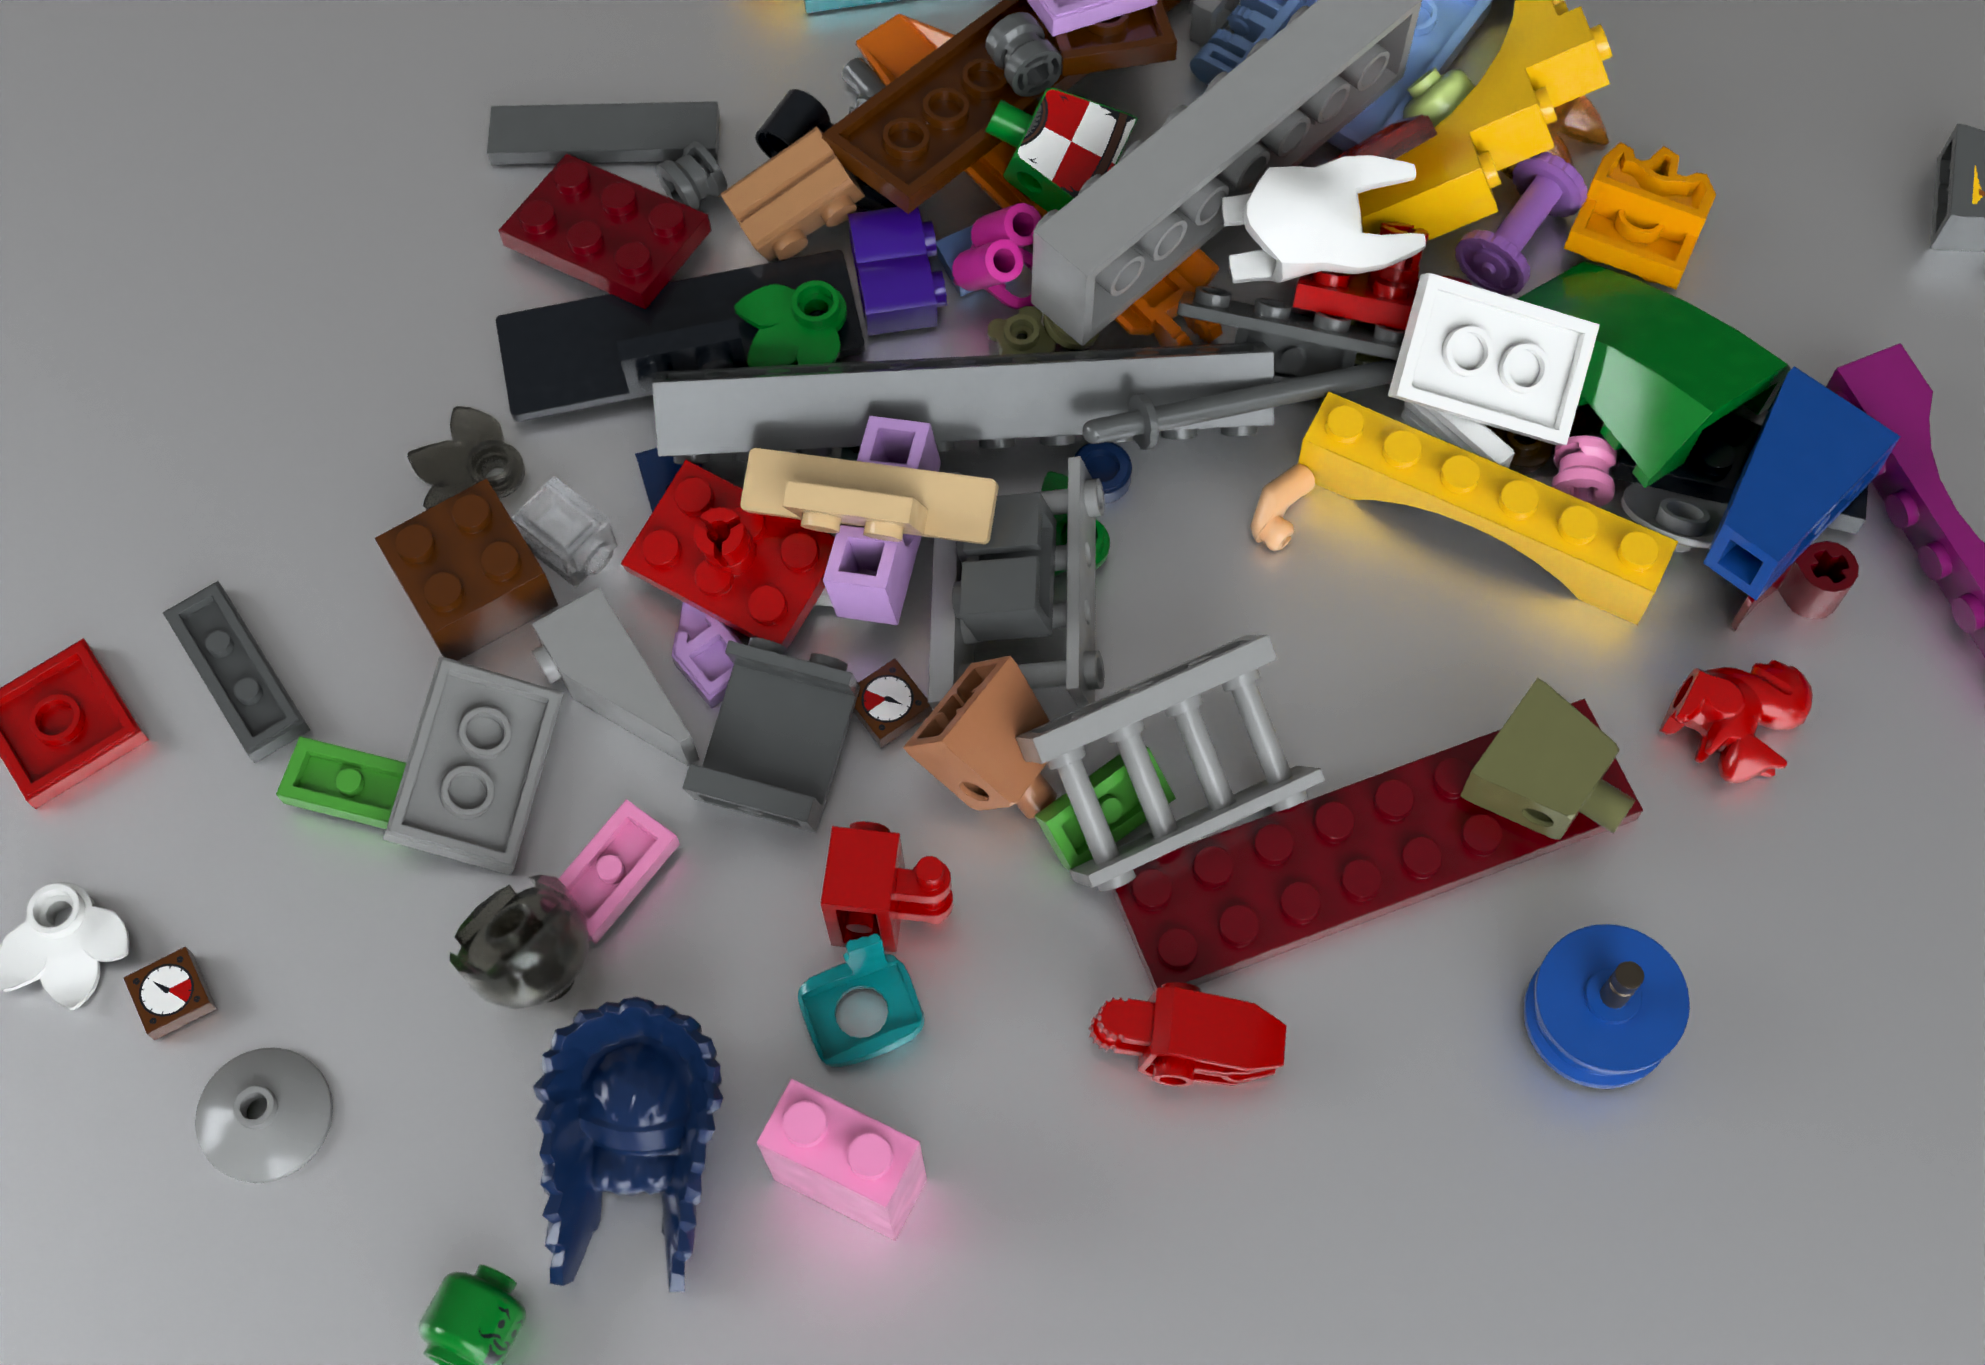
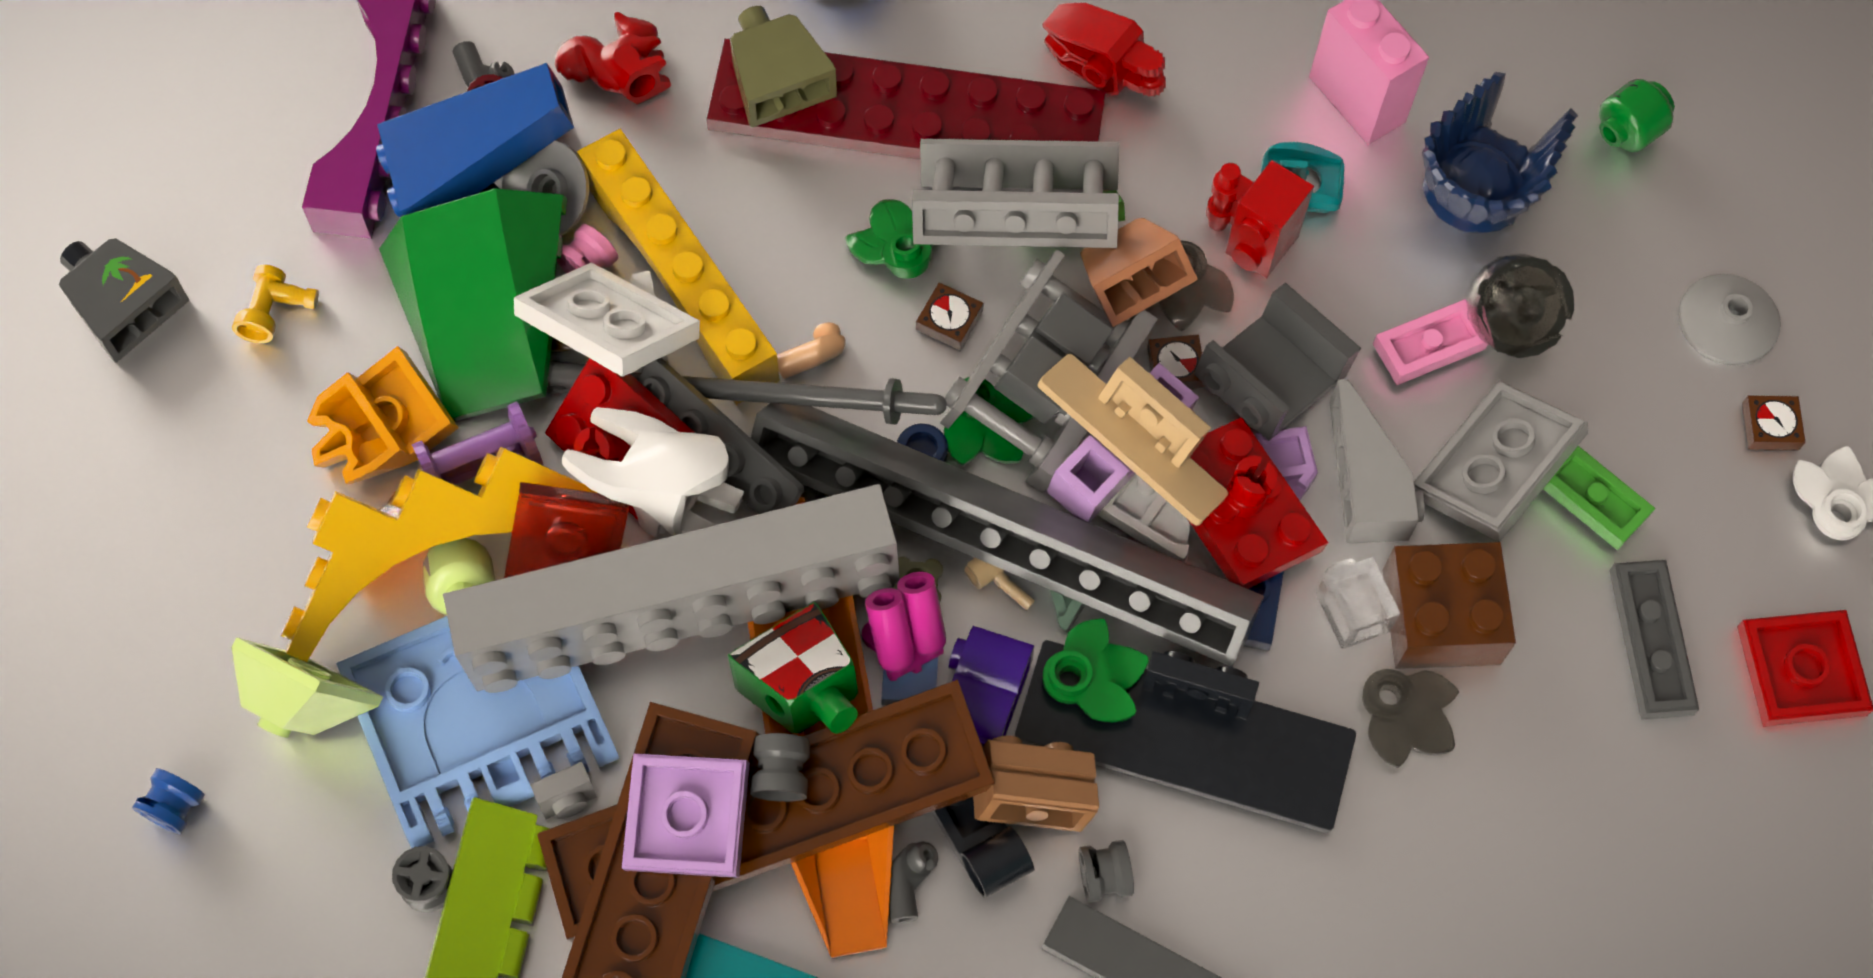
camera: 155 degrees left, 0 degrees up
dark red plate [499,153,712,310] -> none
none -> yellow piece [232,264,319,343]
none -> dark grey arm [452,41,515,87]
none -> green plate [845,199,933,279]
none -> tile [916,282,984,351]
none -> clear smoke plate [1157,240,1234,331]

